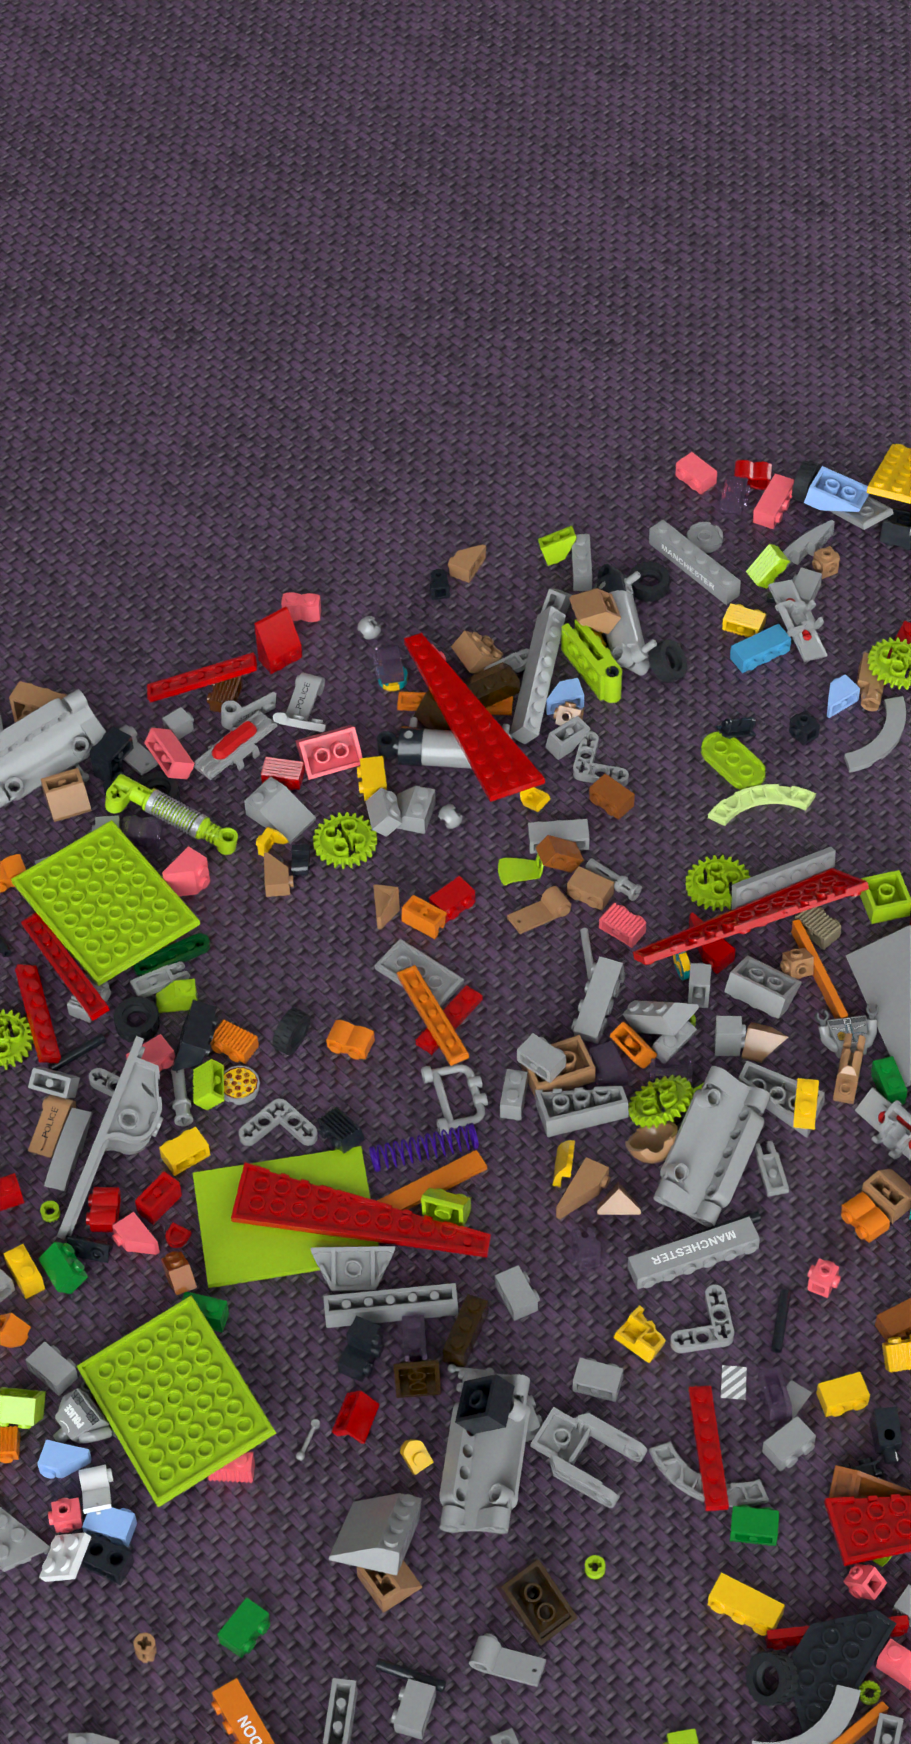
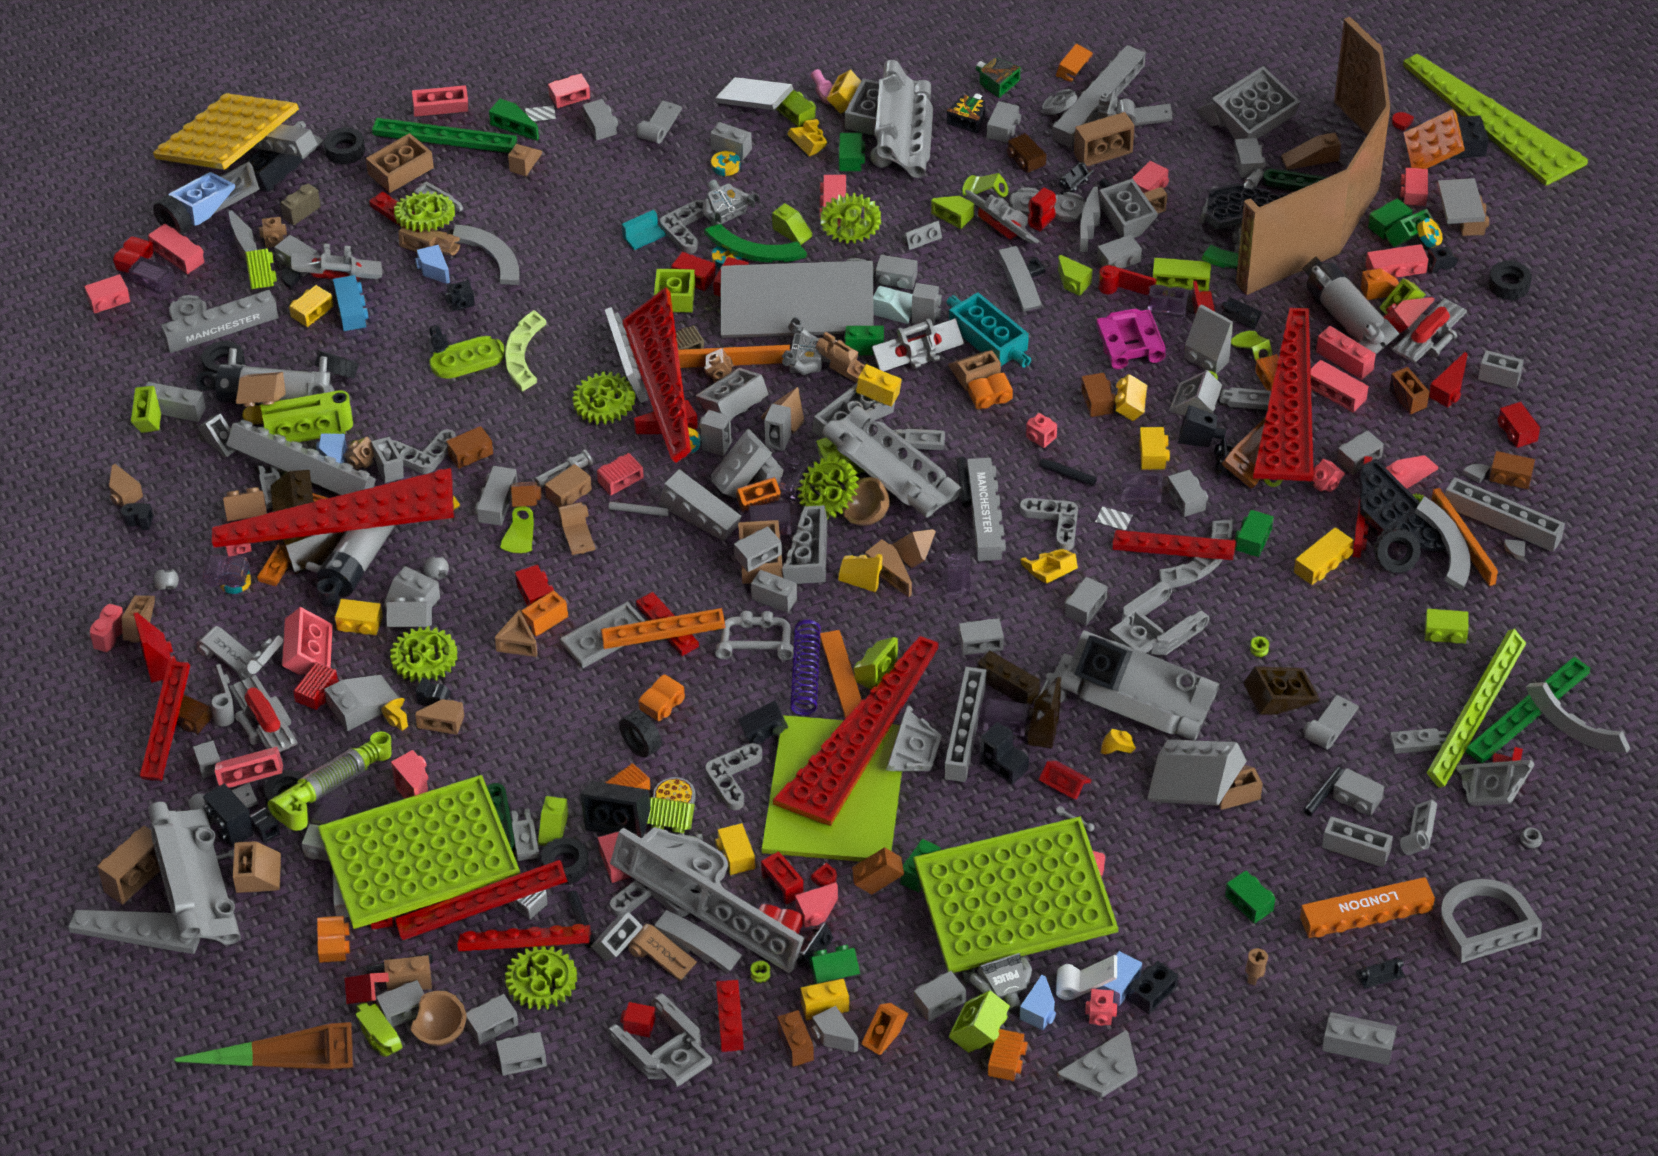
camera: 75 degrees left, 5 degrees down
white plate [39,1533,91,1582] -> none
none -> medium nougat slope [122,595,155,643]
none -> dark tan brick [280,183,321,225]

